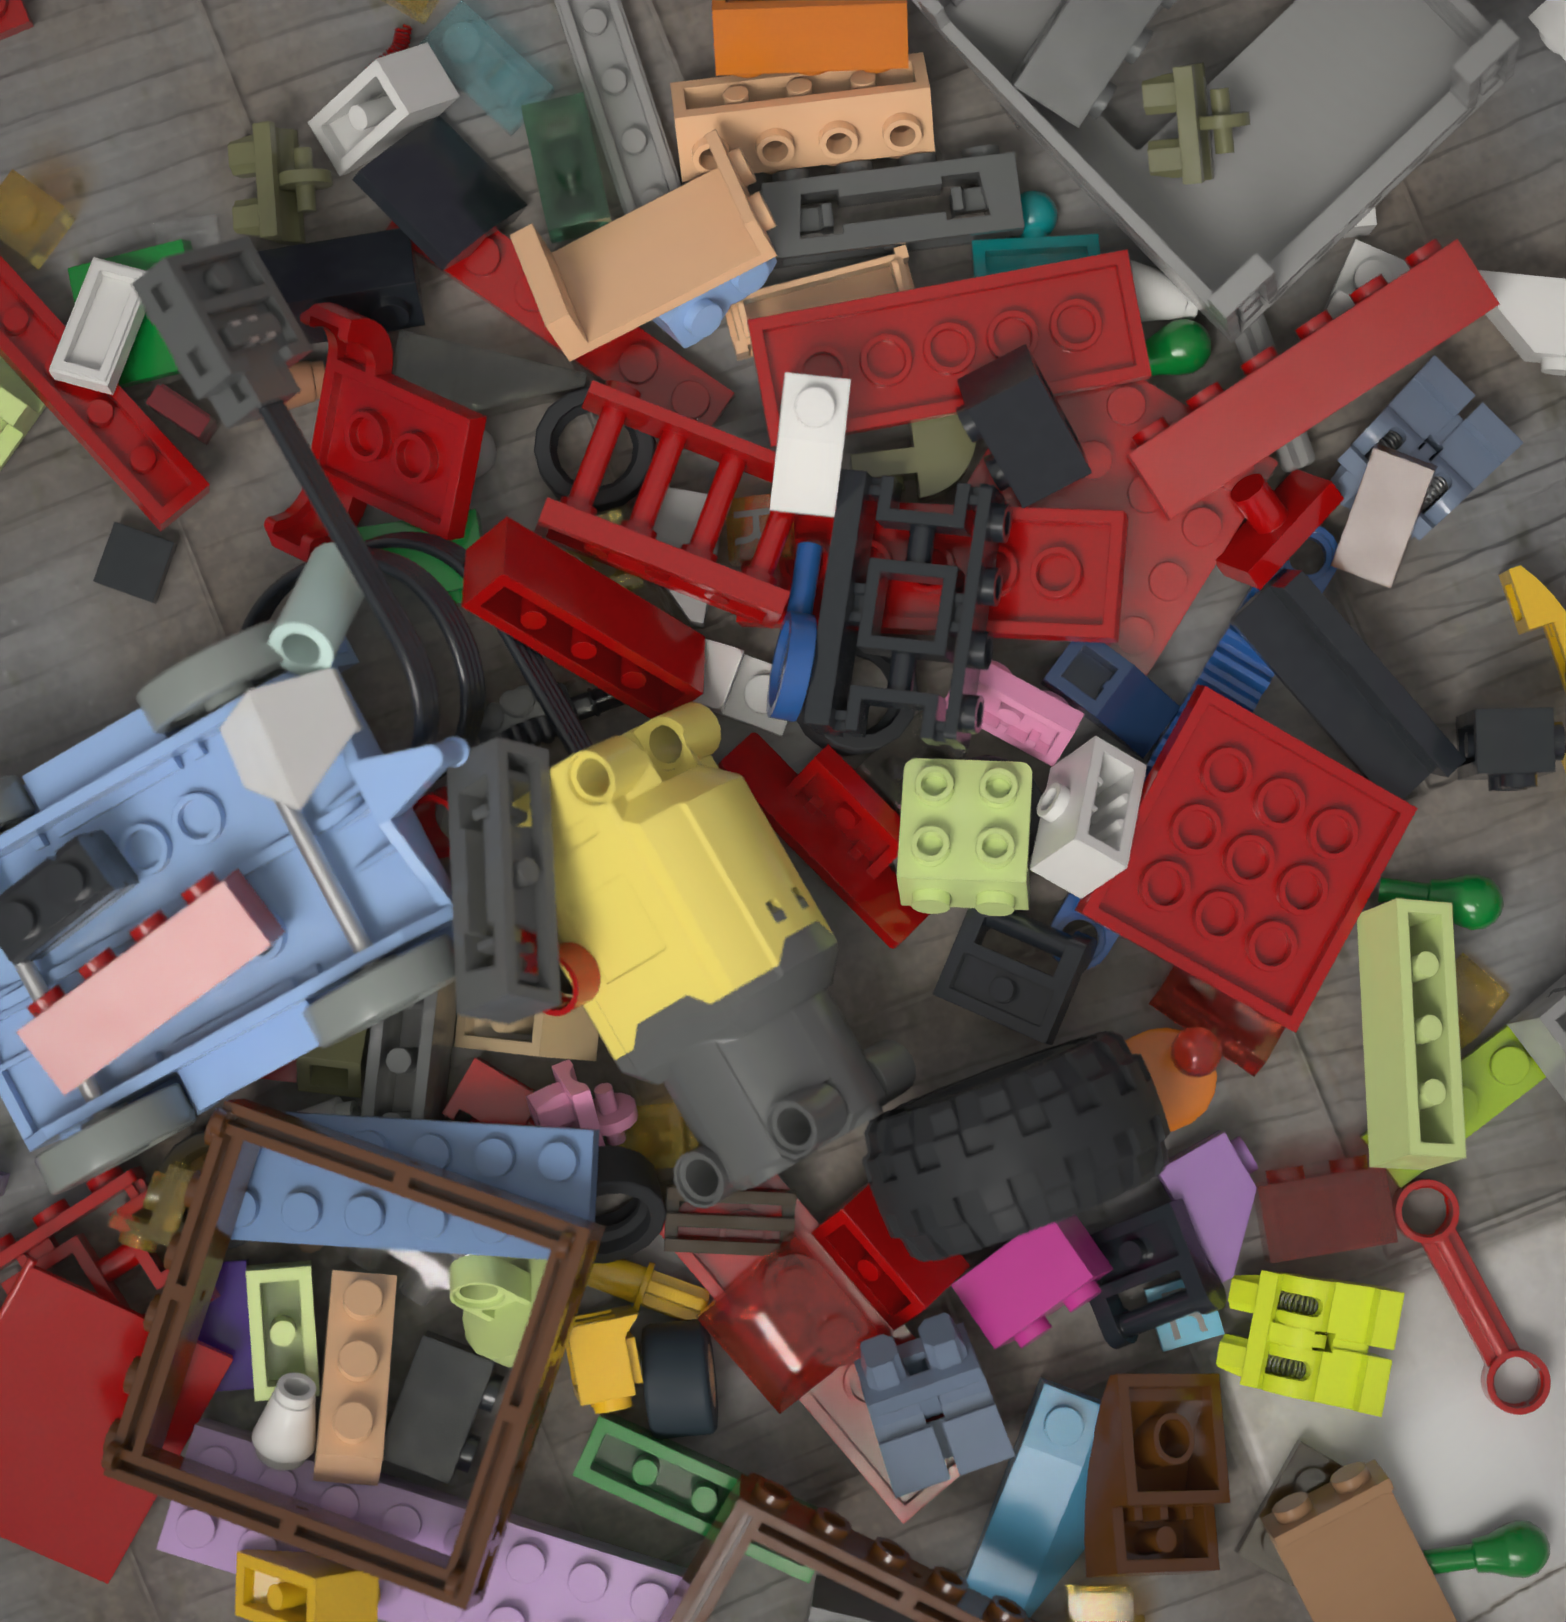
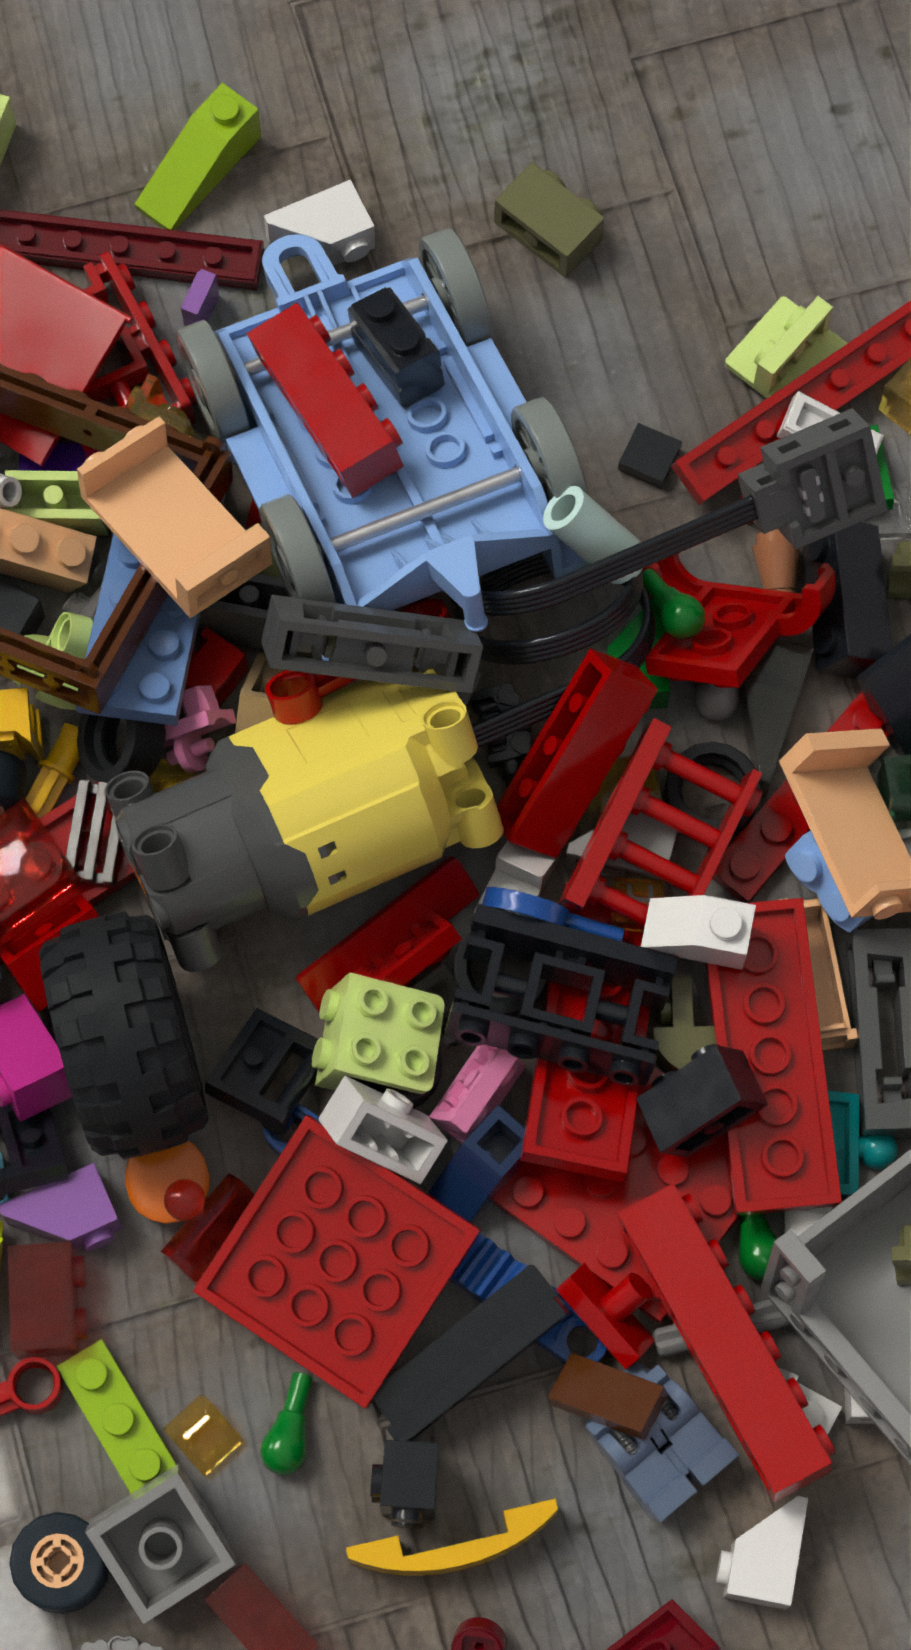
camera: 95 degrees right, 15 degrees down
white slope [219,668,363,811] -> none
yellowish green brick [1357,898,1466,1170] -> none
none -> light nougat panel [77,416,272,619]
none -> green piece [643,569,705,640]

